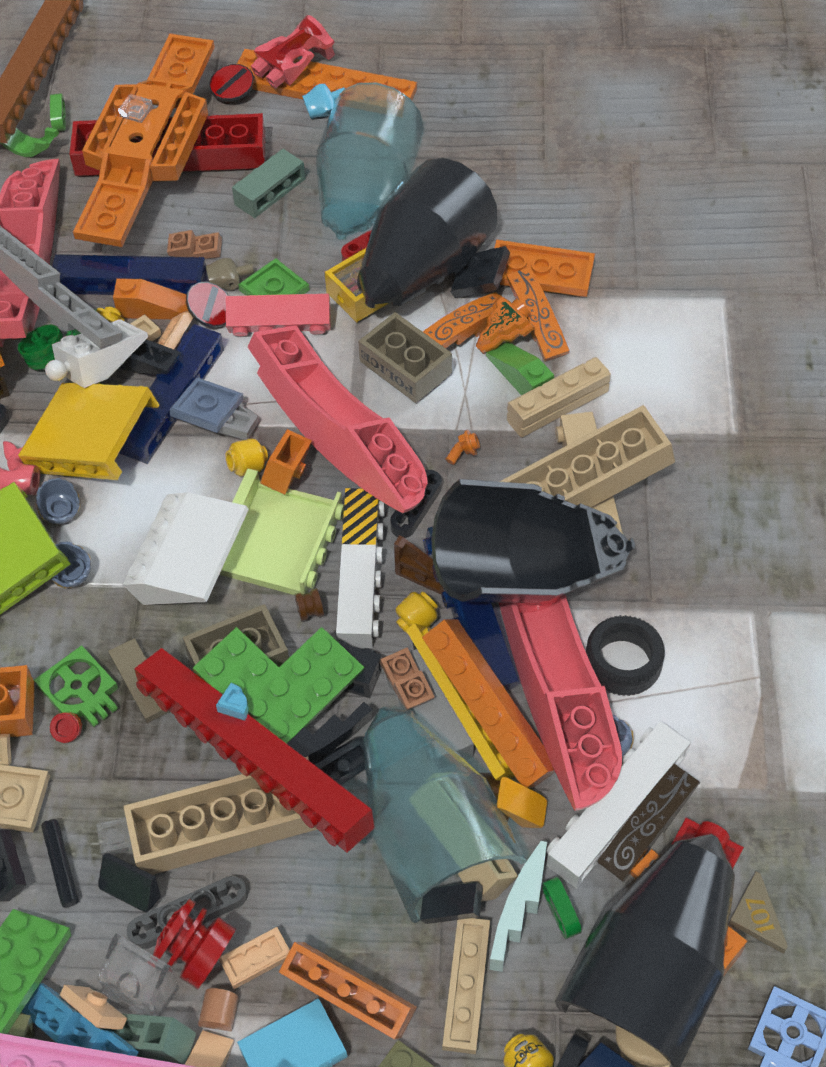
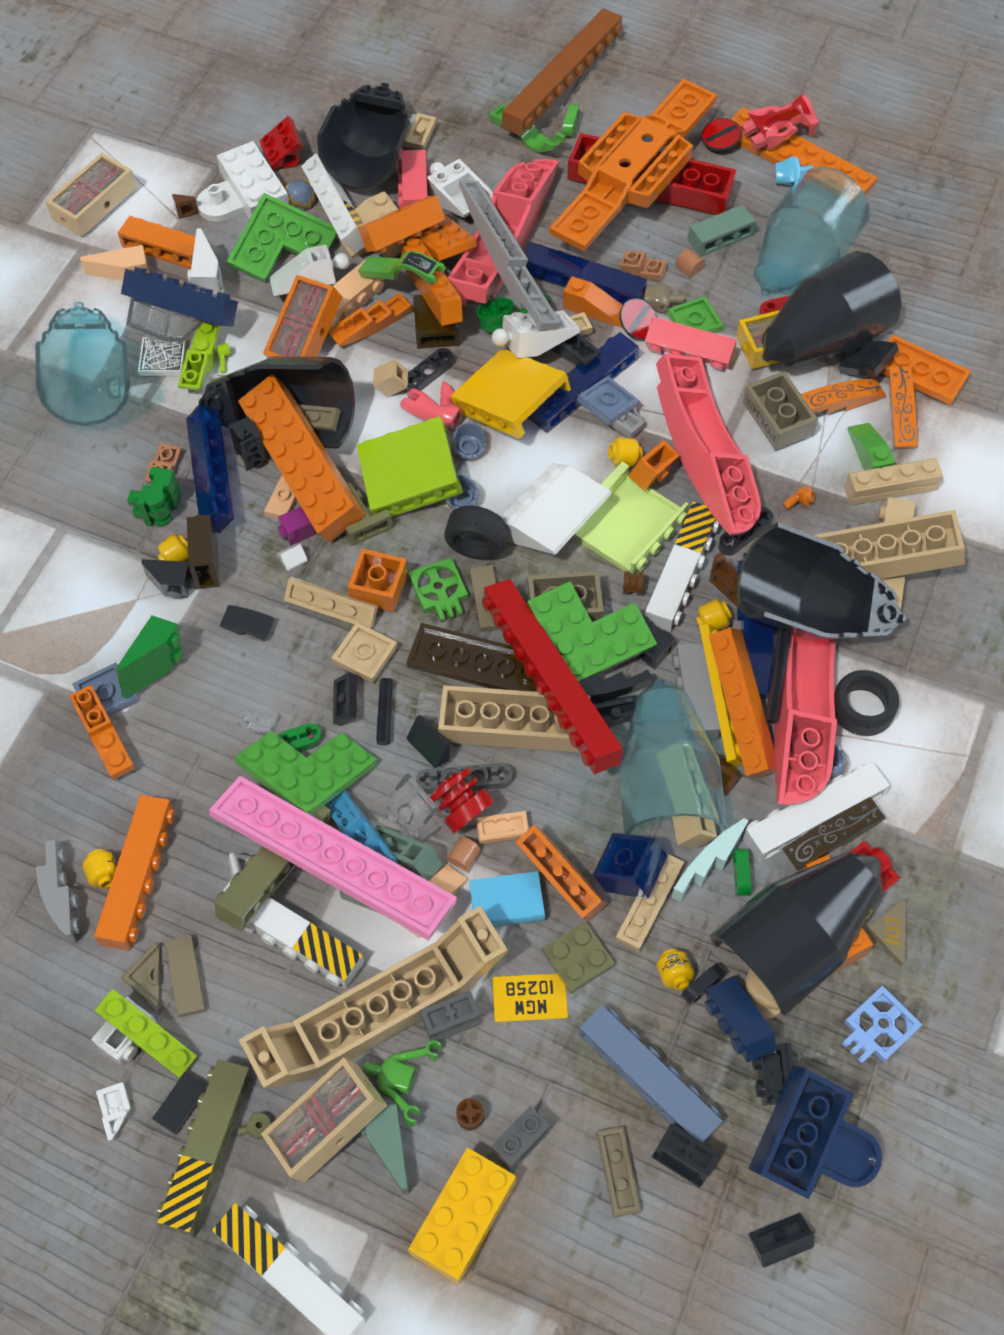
camera: 20 degrees right, 5 degrees up
red tile [50,712,82,743] -> none
light nougat plate [60,985,127,1030] -> none
yellow plate [96,307,125,323] -> none
clear plate [118,94,153,123] -> none
light nougat plate [157,311,193,349] -> none
medium azure tile [216,683,249,721] -> none
nougat slope [380,647,435,710] -> none
black tile [420,882,483,924] -> none
orange rock [476,295,535,353] -> none
light orange slope [496,777,547,828] -> none
none -> dark brown plate [406,623,537,692]
none -> black tyre [444,505,508,560]
none -> clear blue brick [592,833,668,899]
none -> nougat brick [676,248,705,278]
none -> black axle [765,630,791,723]

